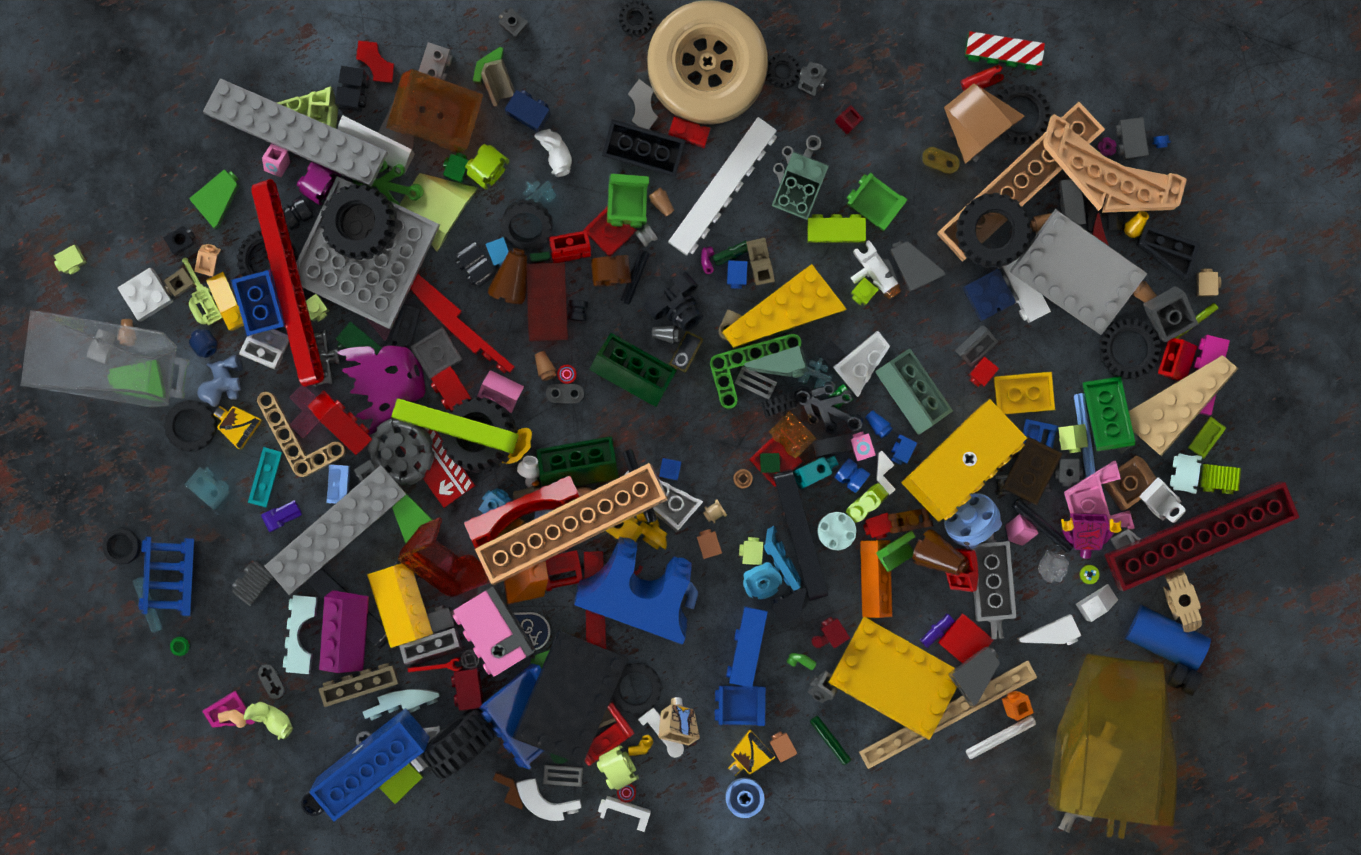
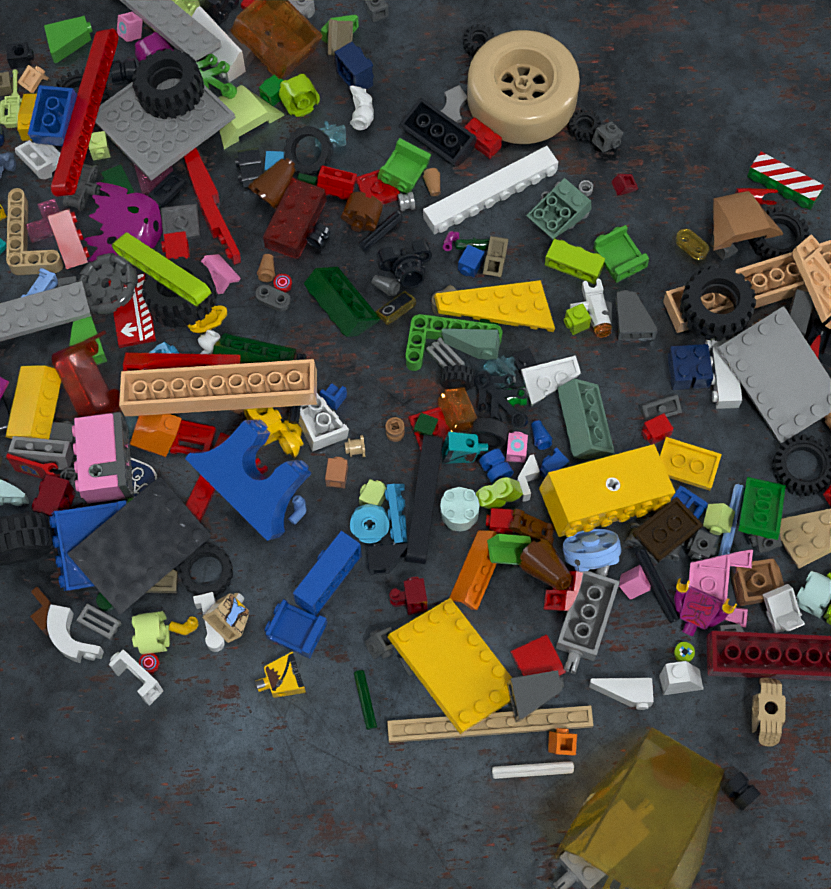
camera: 25 degrees right, 20 degrees down
red plate [584,702,635,766] -> none
light blue brick [725,777,764,818] -> none
nougat brick [769,731,797,763] -> none
bright green arm [787,653,816,670] -> none
dark purple pin [920,613,955,648] -> none
clear brick [1038,550,1069,583] -> none
blue brick [1124,605,1211,671] -> none

